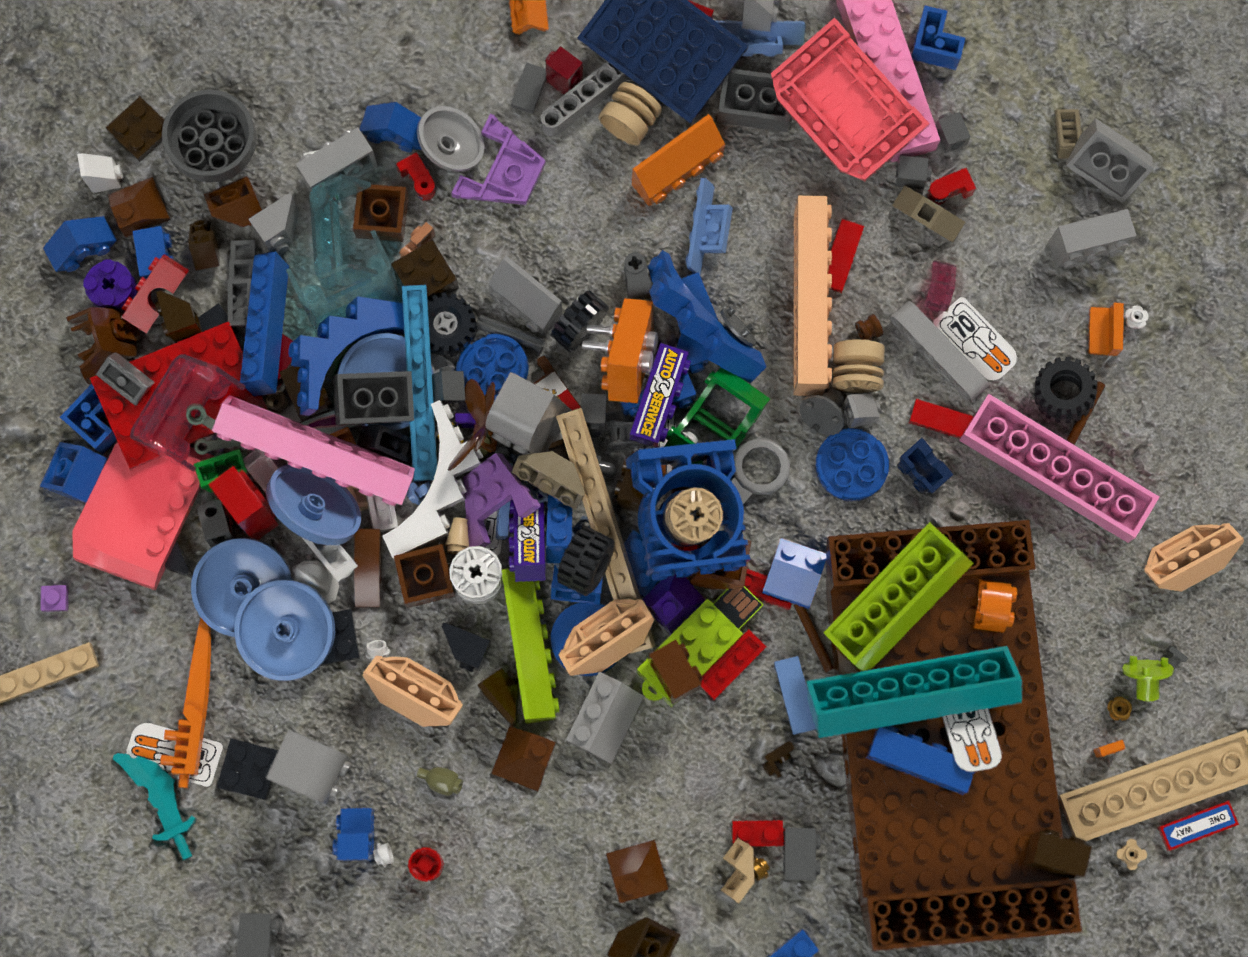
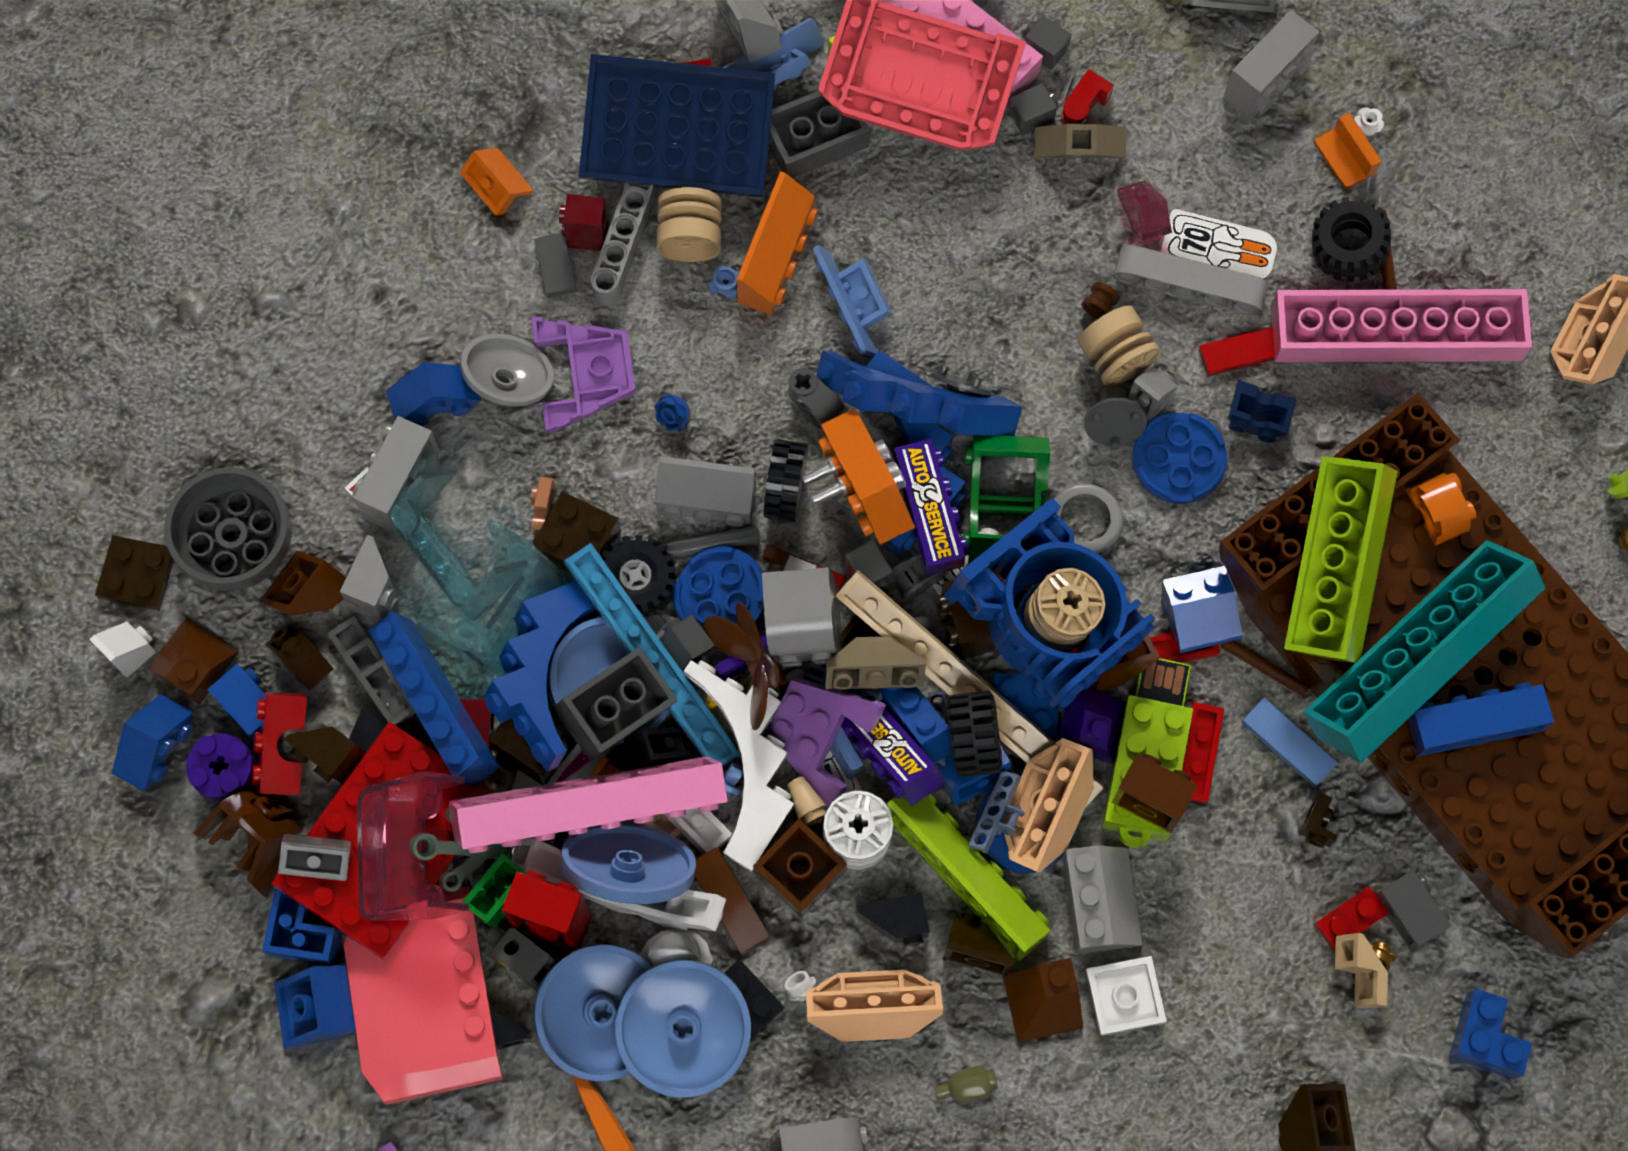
camera: 30 degrees left, 5 degrees down
reddish brown brick [353,183,409,242] -> none
red leg [396,152,436,201] -> none
reddish brown slope [606,840,669,903] -> none
light nougat brick [793,196,832,396] -> none
red tile [827,219,864,293] -> none
sticker [943,709,1001,771] -> none
none -> blue plate [654,394,690,432]
none -> medium blue plate [708,266,739,299]
none -> sand blue piece [968,770,1025,854]
none -> white plate [1085,956,1167,1036]

